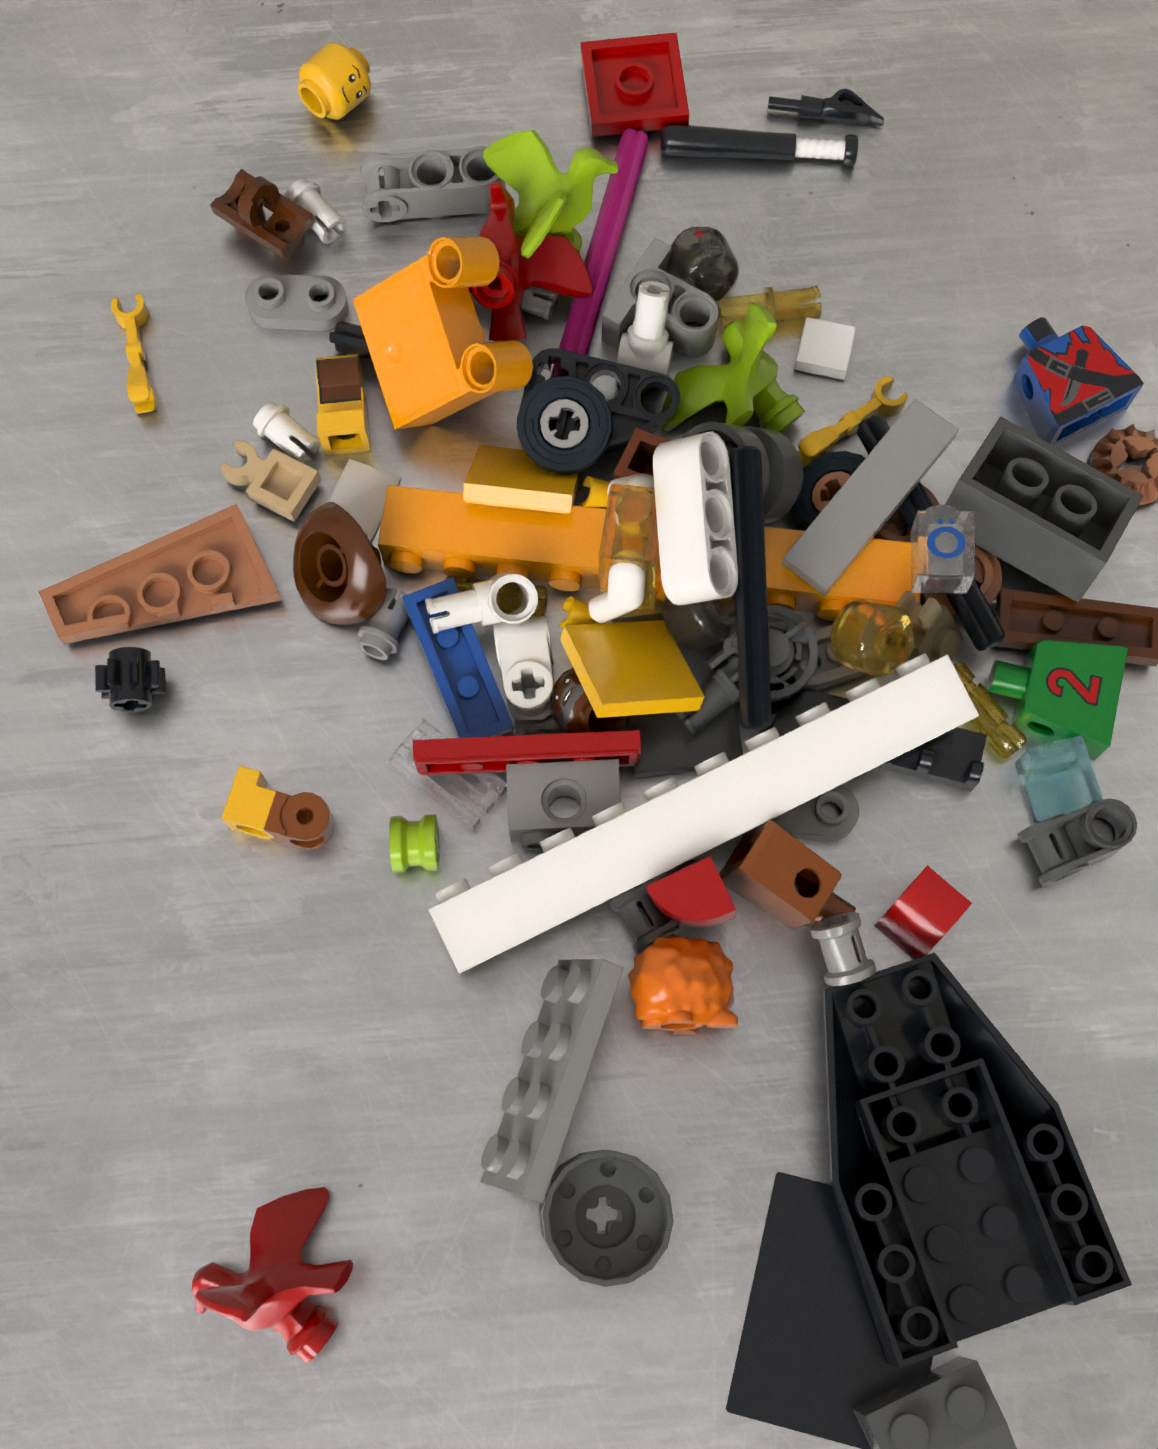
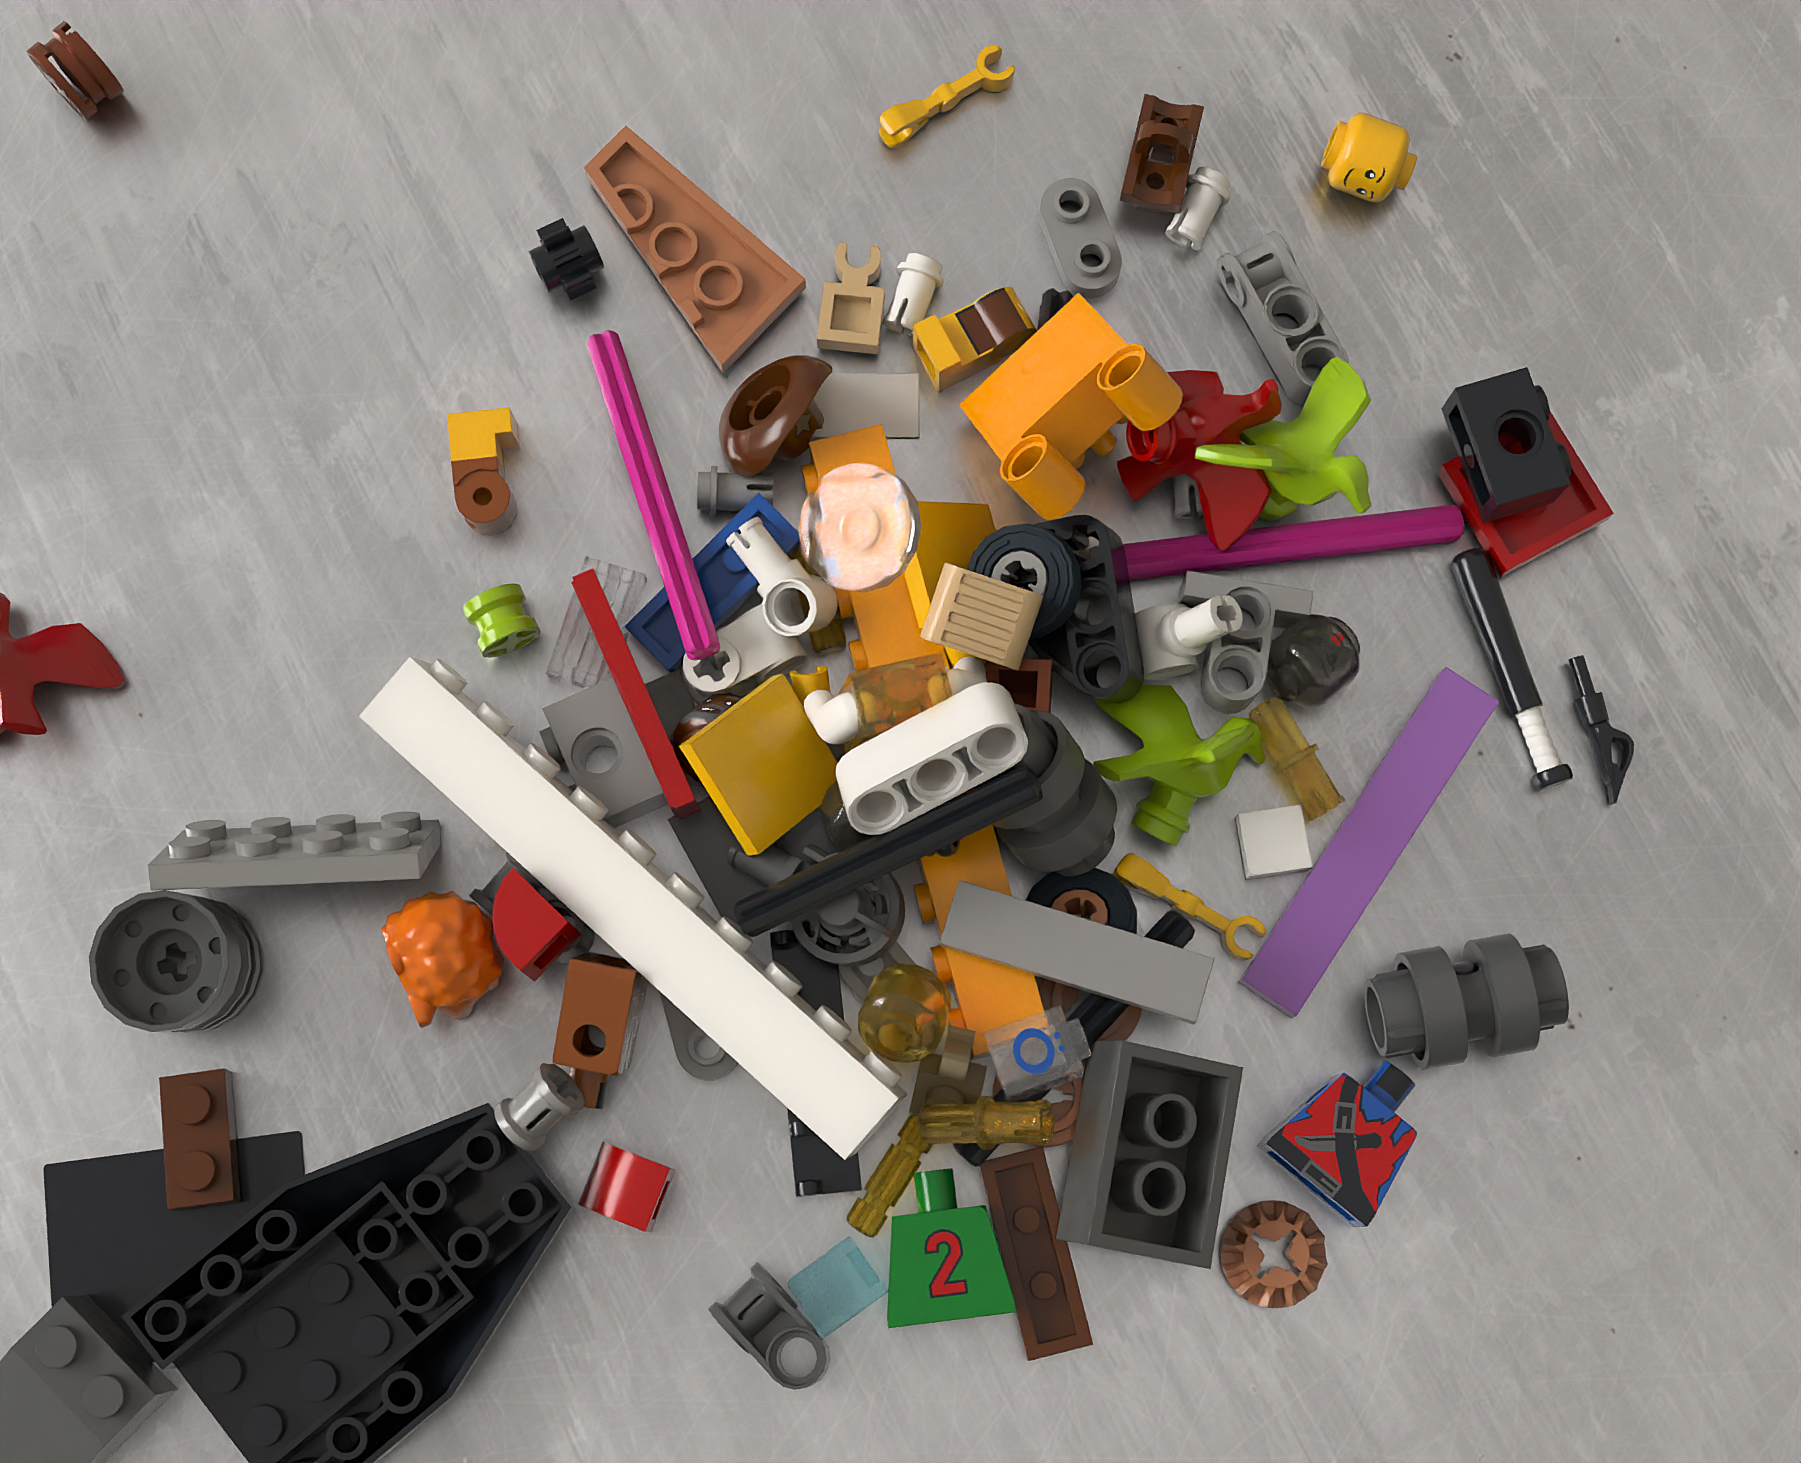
camera: 65 degrees right, 5 degrees up
none -> reddish brown plate [159,1068,241,1211]
none -> dark pink axle [587,330,720,661]
none -> clear tile [798,463,921,593]
none -> clear yellow axle [918,1096,1054,1150]
none -> tan piece [920,563,1044,670]
none -> medium lavender tile [1239,667,1499,1018]
none -> dark grey piece [1364,933,1569,1070]
none -> black brick [1441,367,1571,523]

